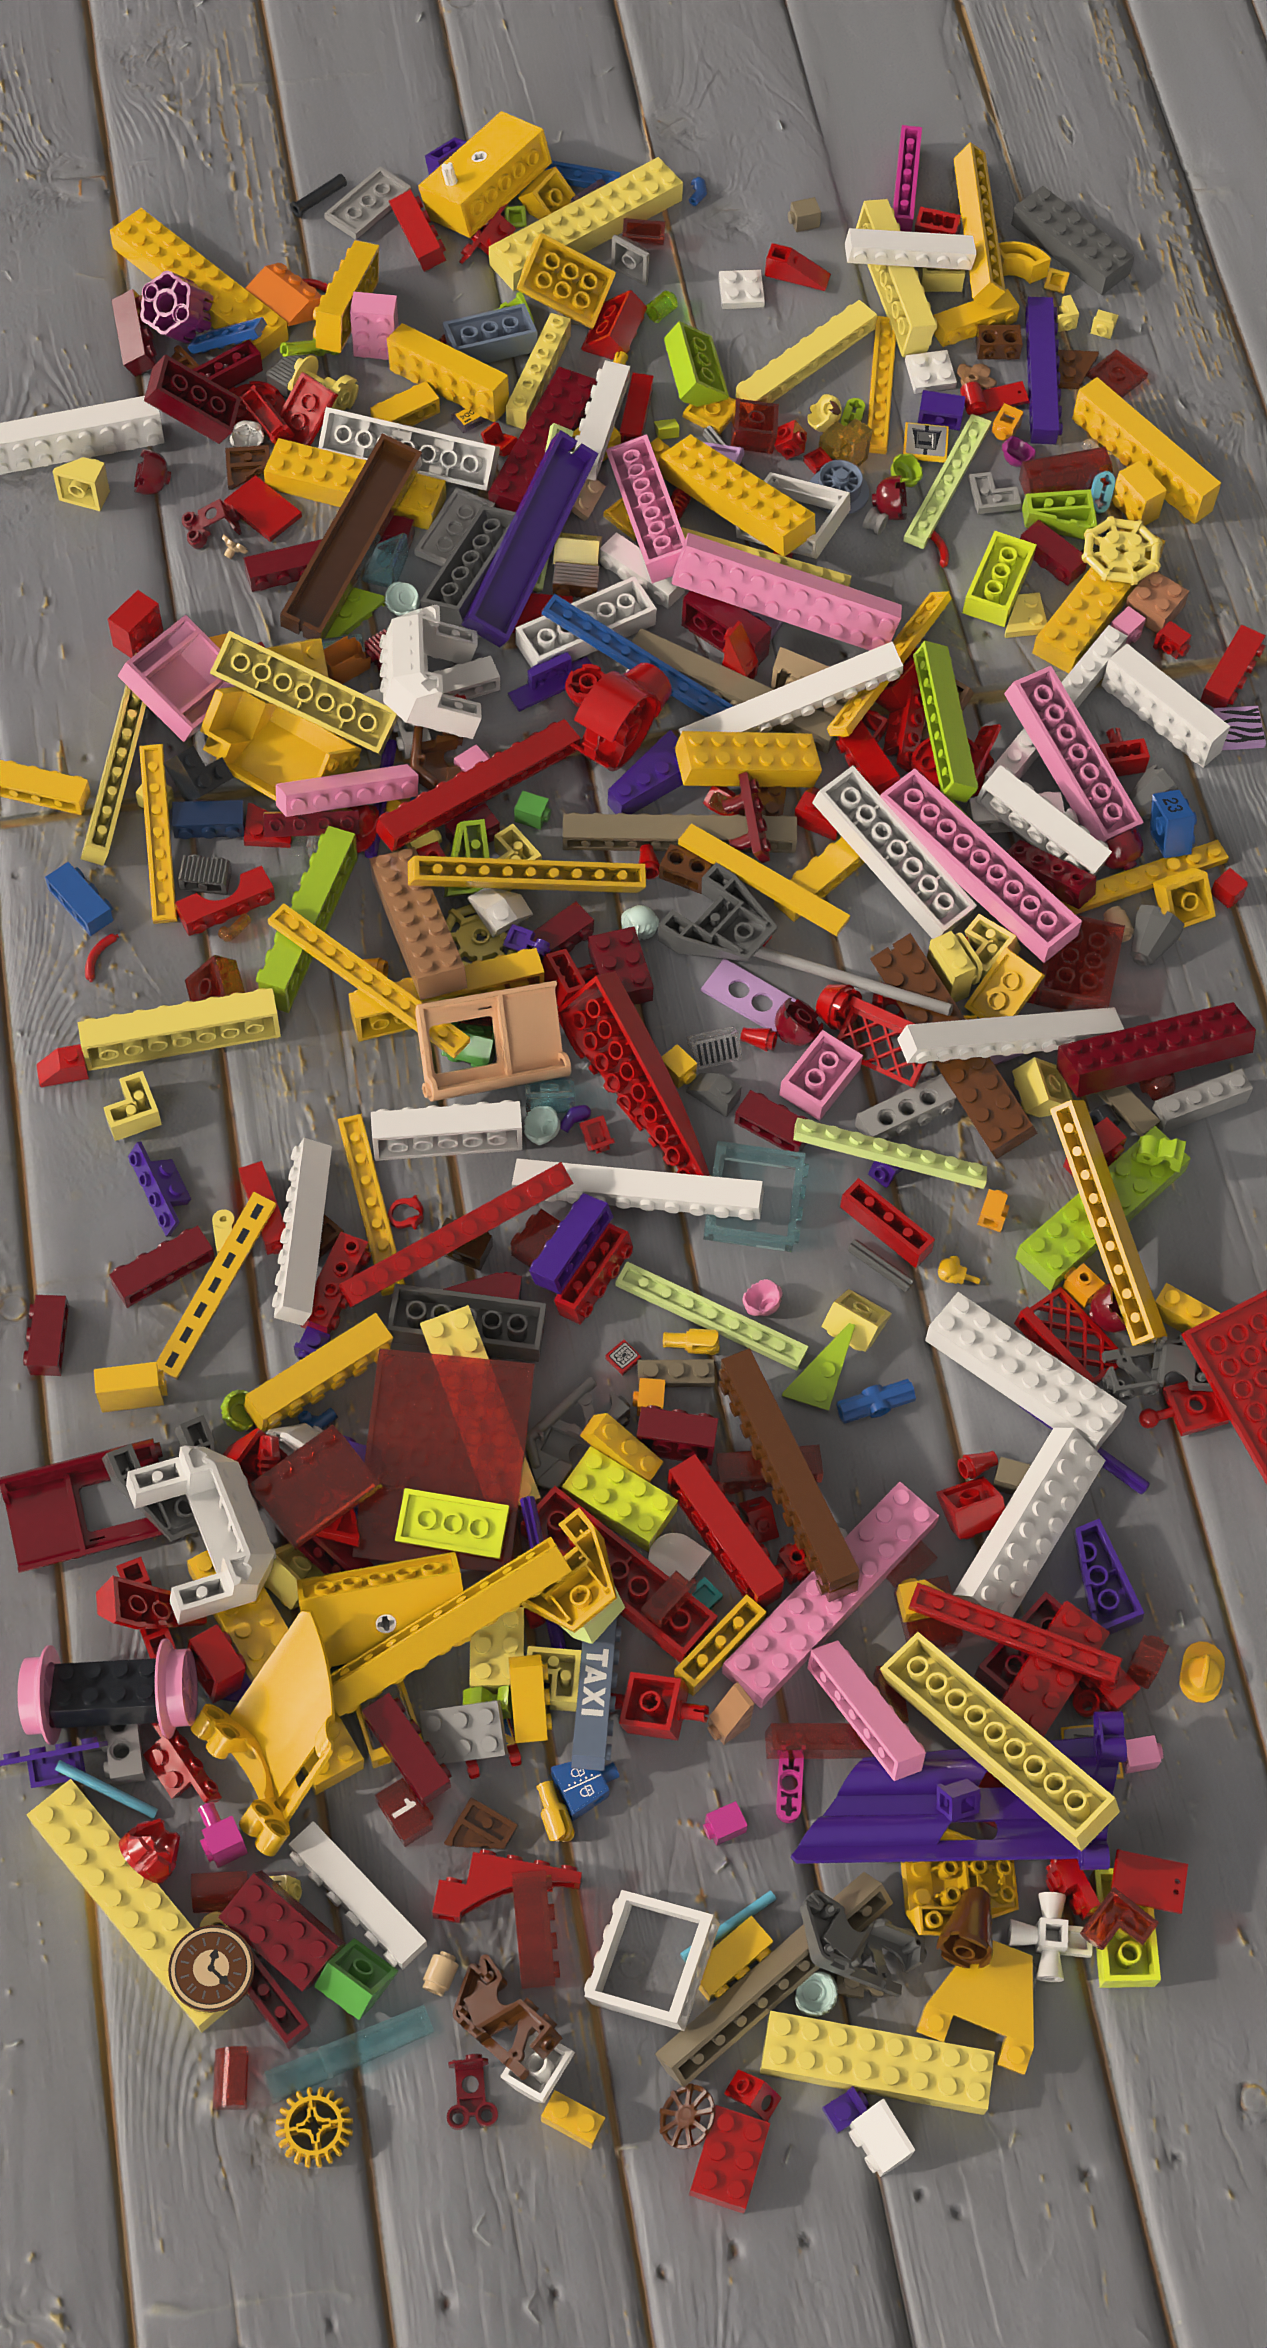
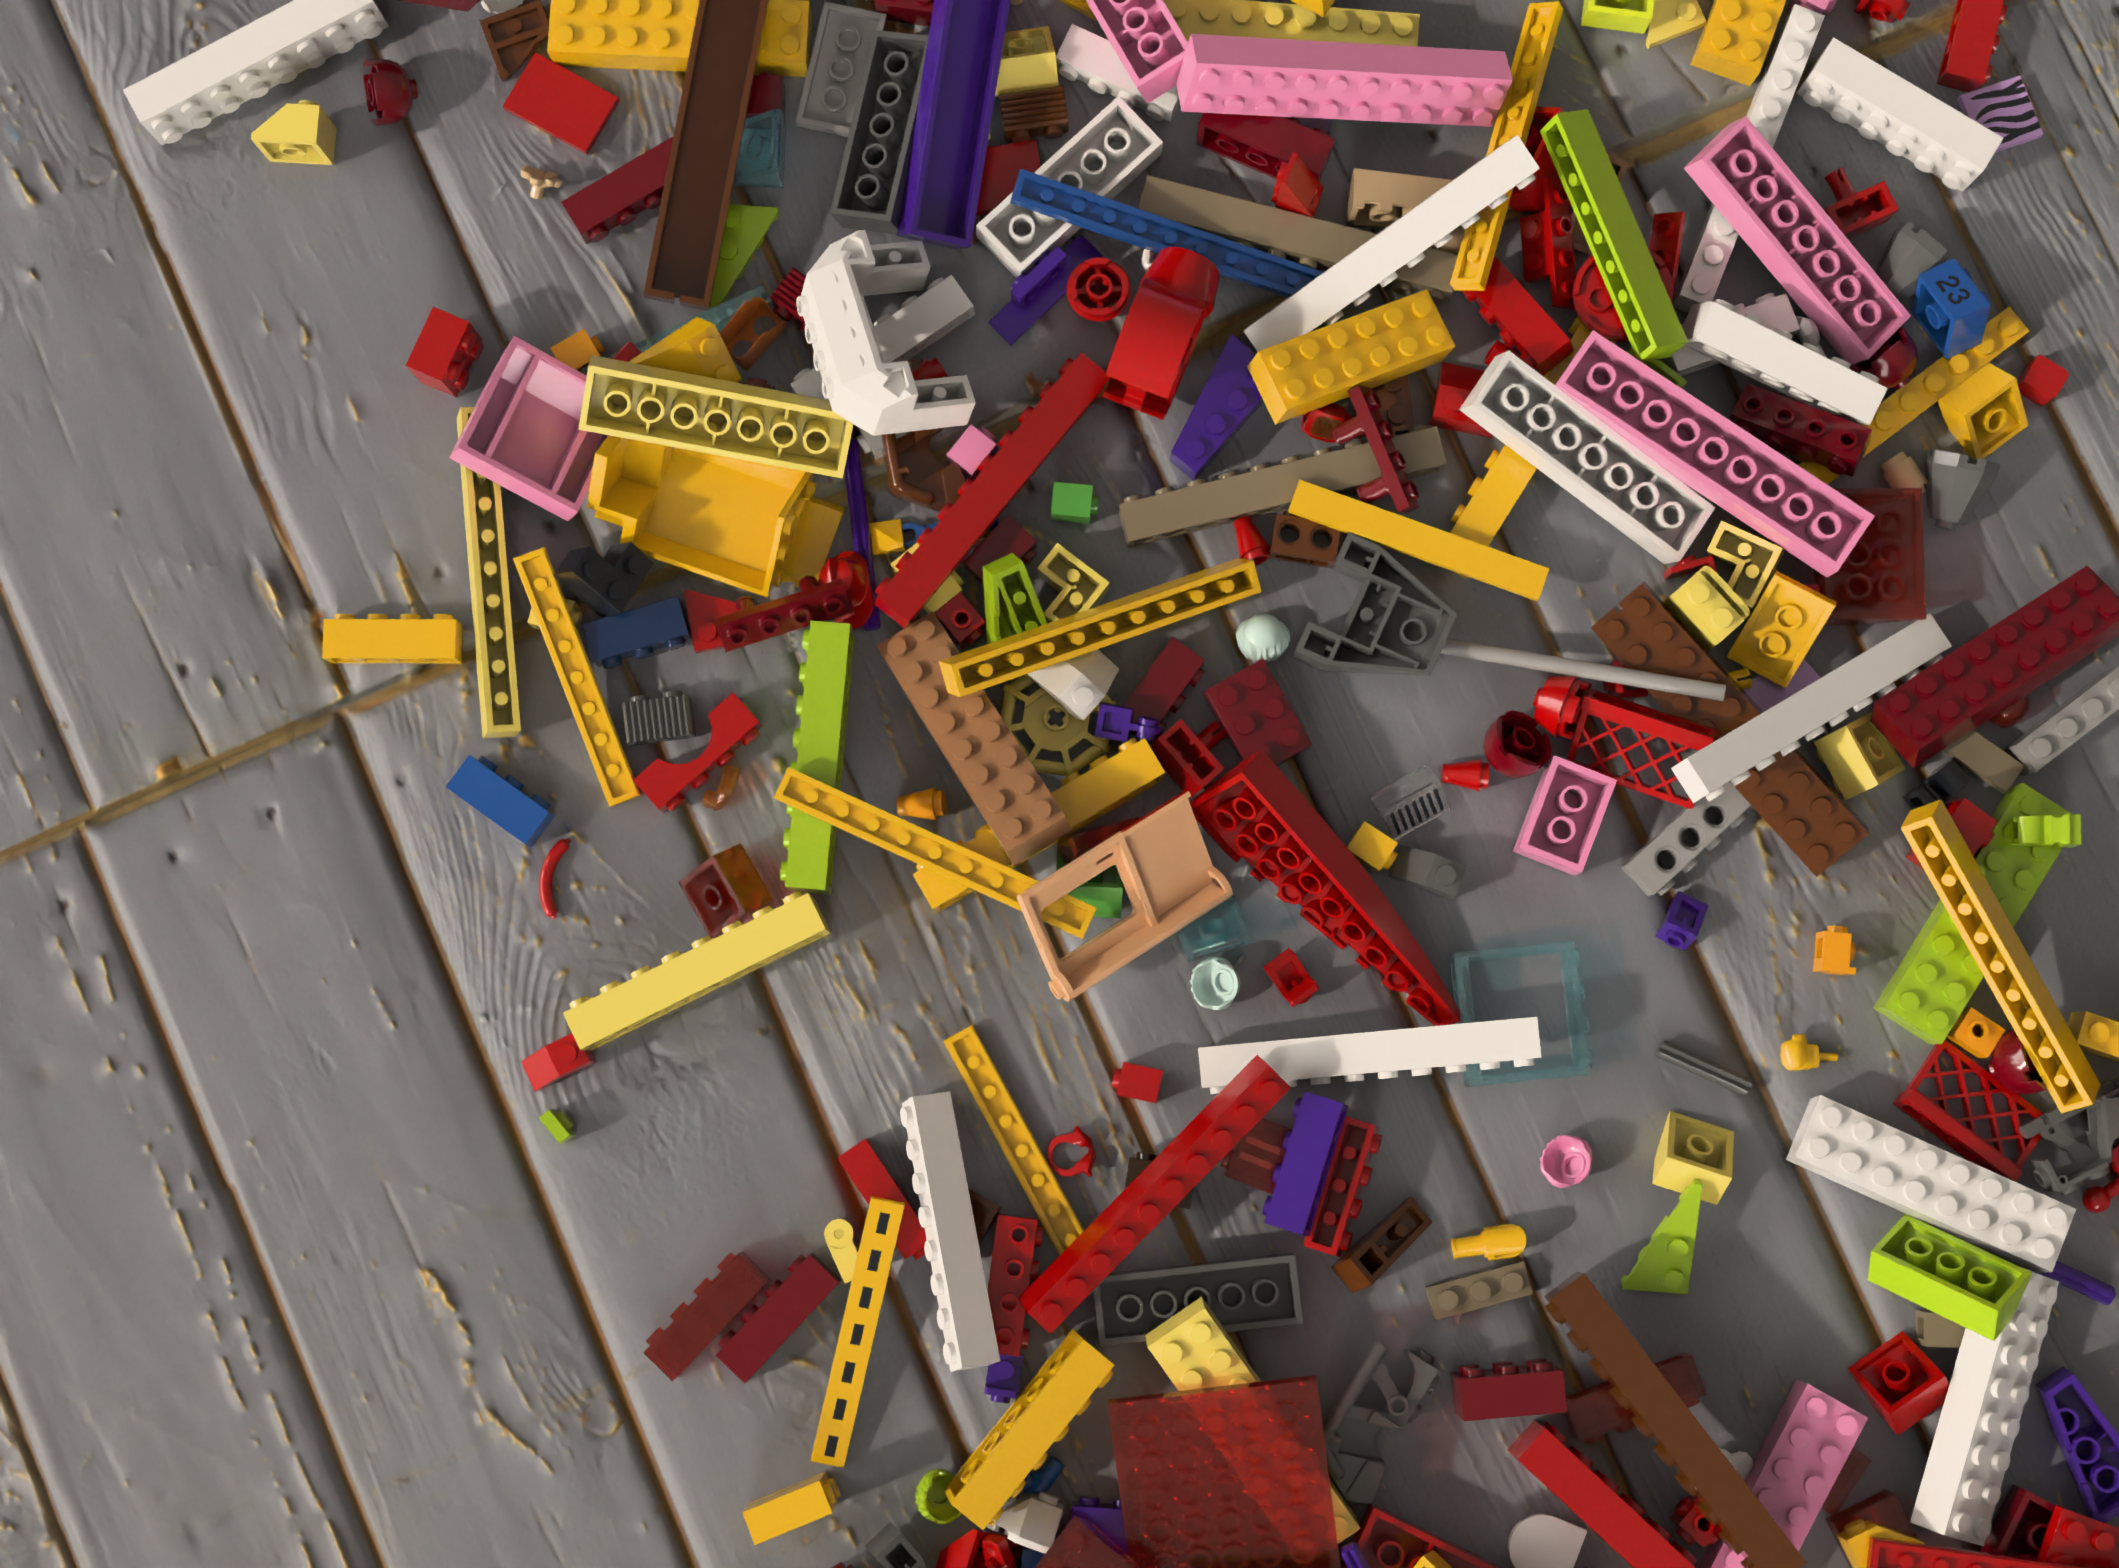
camera: 10 degrees left, 20 degrees up
dark red brick [23,1295,70,1376] -> none
light yellow brick [103,1071,162,1141] -> none
dark purple bracket [128,1141,191,1237] -> none
dark red piece [182,499,242,549] -> none
bright pink brick [276,764,418,817] -> none
white brick [371,1100,522,1161] -> none
light aqua hair [385,582,420,616] -> none
dark red slope [443,1272,522,1300] -> none
dark purple arm [560,1105,591,1133] -> none
neon yellow brick [562,1446,678,1552] -> none
yellow brick [580,1413,664,1482] -> none
tile [605,1340,641,1376] -> none
yellowish green plate [615,1262,809,1371] -> none
light orange brick [632,1378,665,1416] -> none
lavender piece [701,959,796,1033] -> none
dark red brick [734,1090,808,1158] -> none
red bracket [739,1496,779,1544] -> none
yellowish green plate [793,1118,987,1189] -> none
blue piece [836,1379,916,1424] -> none
red brick [840,1178,935,1268] -> none
red bracket [862,710,888,744] -> none
red cone [958,1451,998,1479] -> none
none -> lime plate [539,1109,576,1144]
none -> clear red brick [644,1251,771,1381]
none -> red brick [1111,1062,1163,1103]
none -> reddish brown slope [1331,1197,1432,1293]
none -> lime slope [1868,1214,2032,1341]

